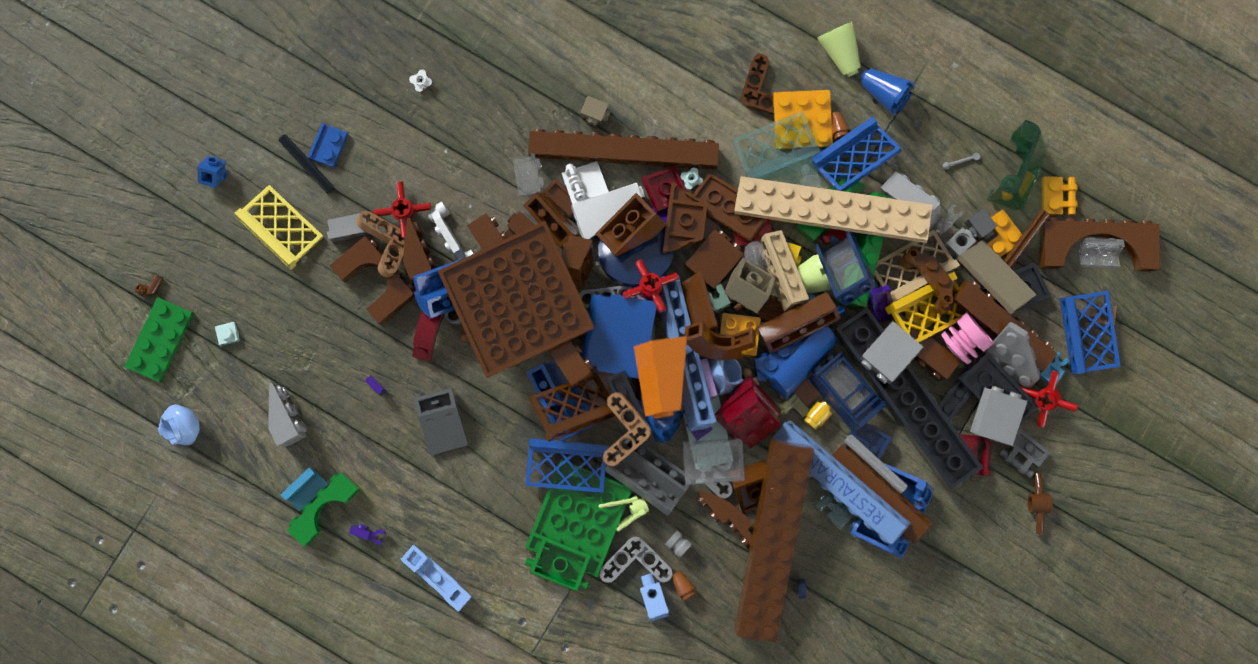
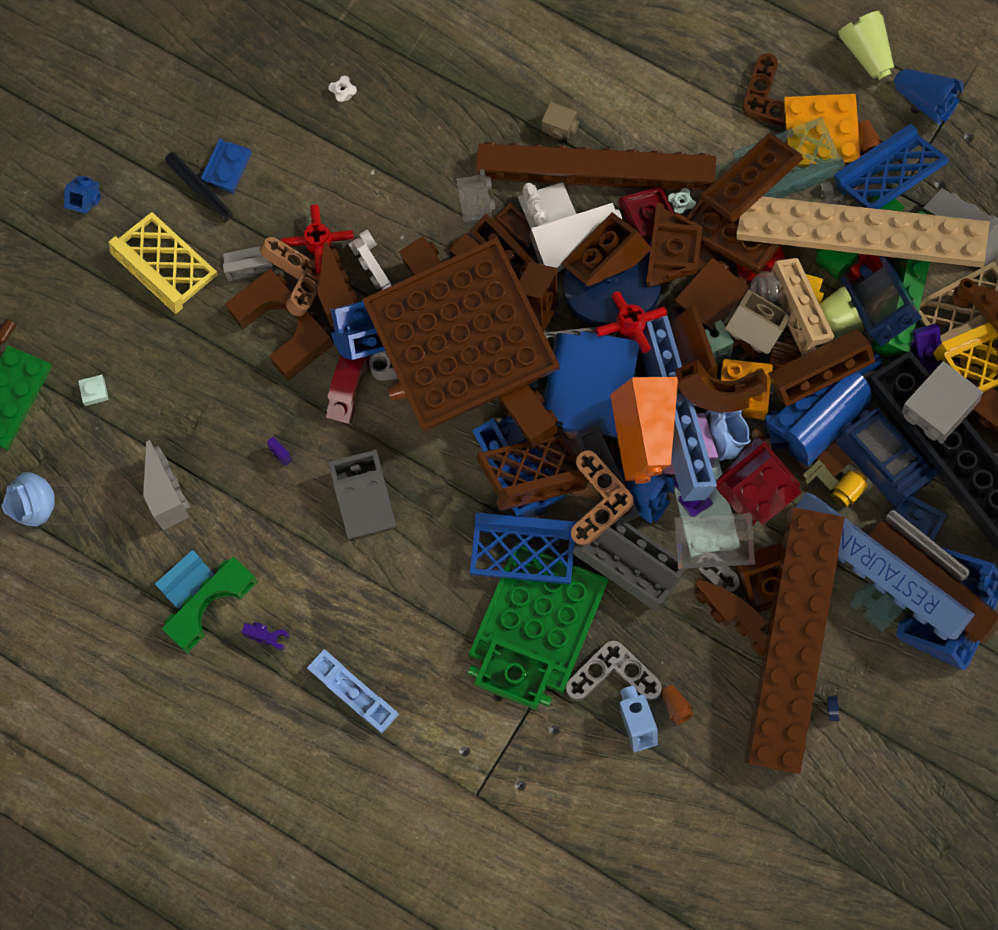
camera: 10 degrees right, 10 degrees down
yellowish green plant [599,496,649,531] -> none
light grey wheel [665,530,692,558] -> none
none -> reddish brown tile [700,132,803,223]

